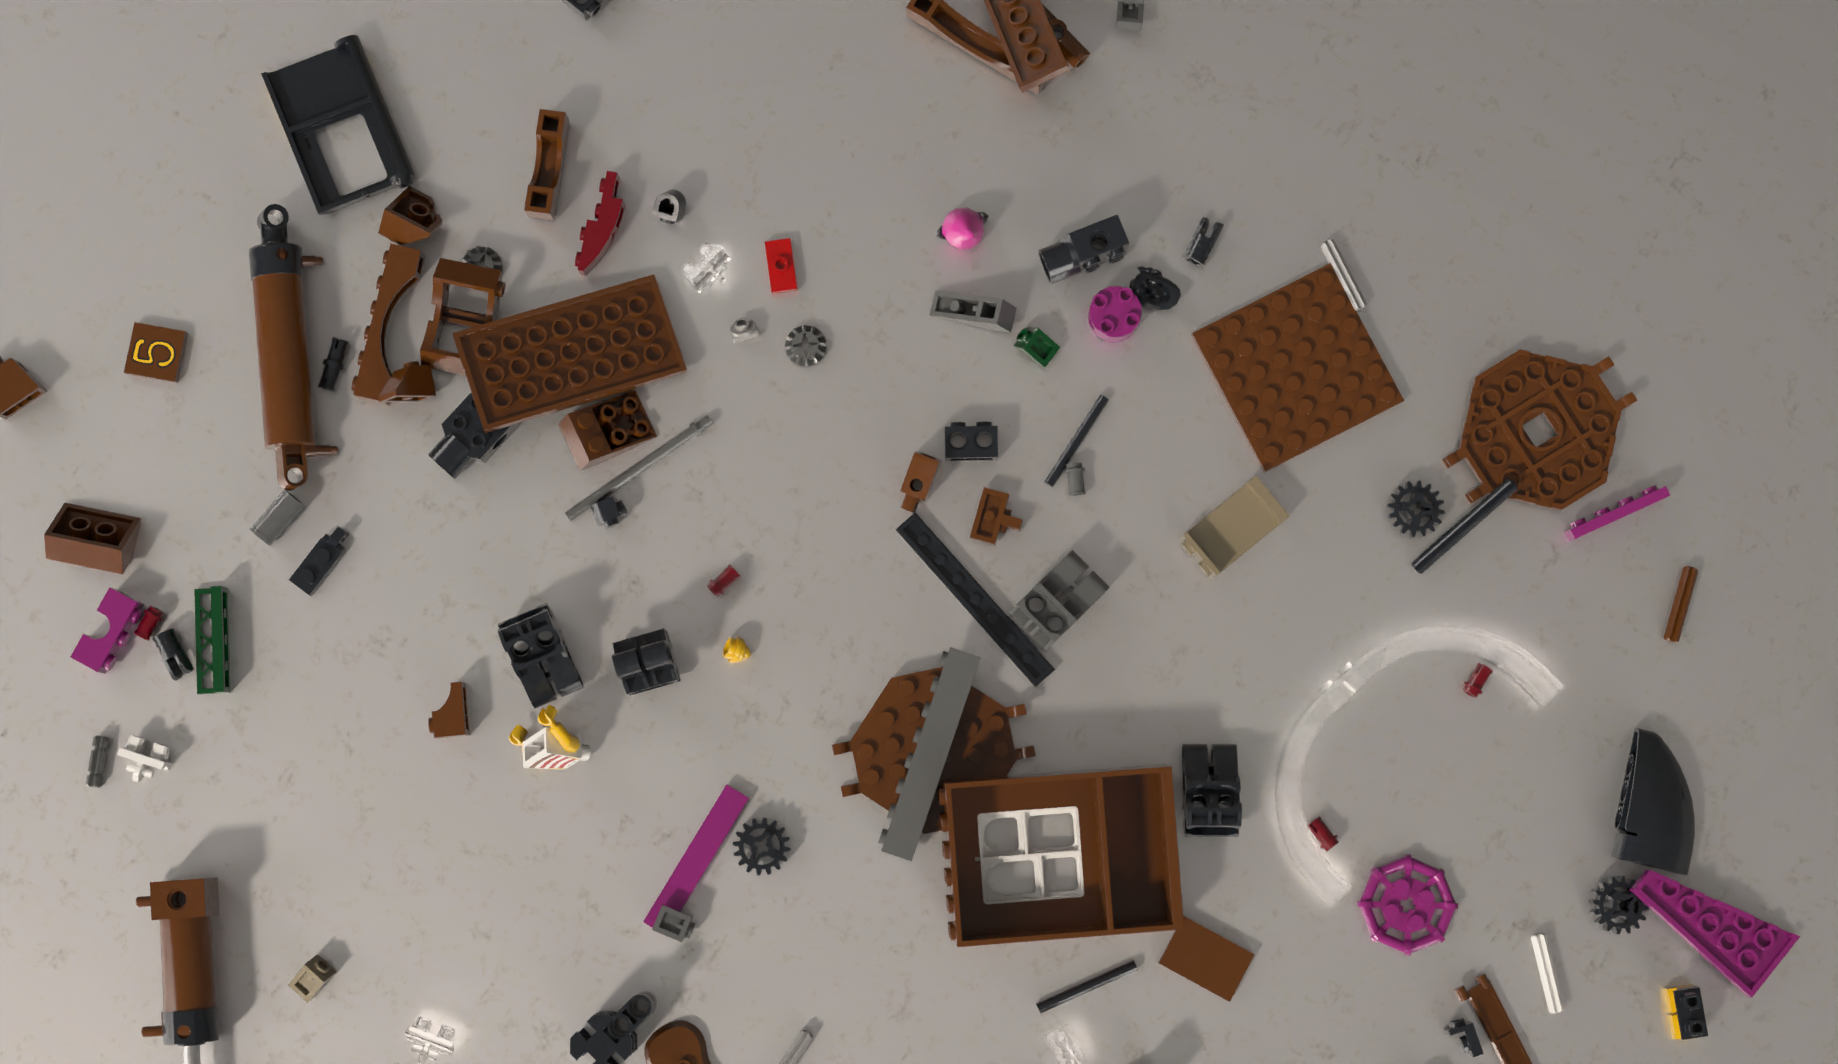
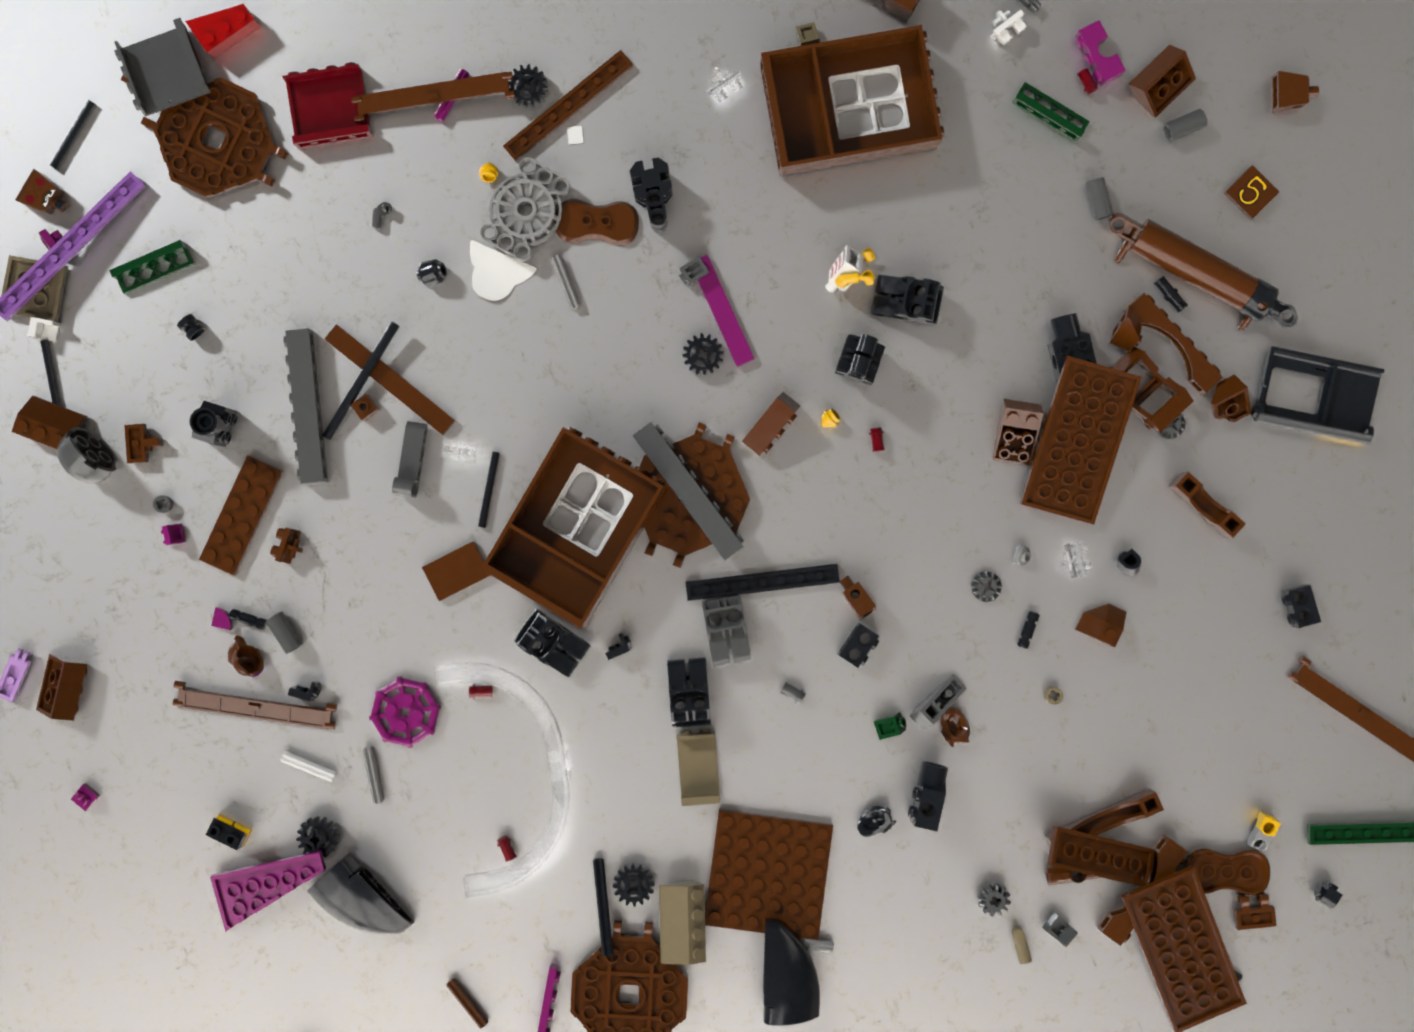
camera: 120 degrees right, 5 degrees up
black hinge [152,628,194,681] -> none
black hinge [289,526,349,596] -> none
reddish brown arch [428,682,470,739] -> none
dark grey bar [565,415,713,521] -> none
dark red slope [575,171,625,276] -> none
black plate [590,496,627,529] -> none
red plate [765,238,797,294] -> none
dark pink hat [936,207,989,250] -> none
reddish brown hinge [970,487,1023,545] -> none
black bar [1044,394,1109,487] -> none
magenta brick [1088,286,1142,343] -> none
black hinge [1183,217,1224,267] -> none
none -> light grey axle [362,747,384,804]
none -> black bracket [605,633,632,660]
none -> dark tan slope [659,880,706,965]
none -> black connector [667,657,711,728]
none -> reddish brown wedge [742,392,800,456]
none -> reddish brown panel [760,25,944,176]
none -> black panel [763,918,820,1026]
none -> reddish brown hat [941,707,970,747]
none -> dark grey gear [977,883,1011,917]
none -> dark tan bar [1012,926,1032,964]
none -> black axle [1017,611,1040,649]
none -> dark tan bush [1044,686,1063,704]
none -> reddish brown slope [1075,603,1127,647]
none -> dark grey pin [1163,109,1207,142]

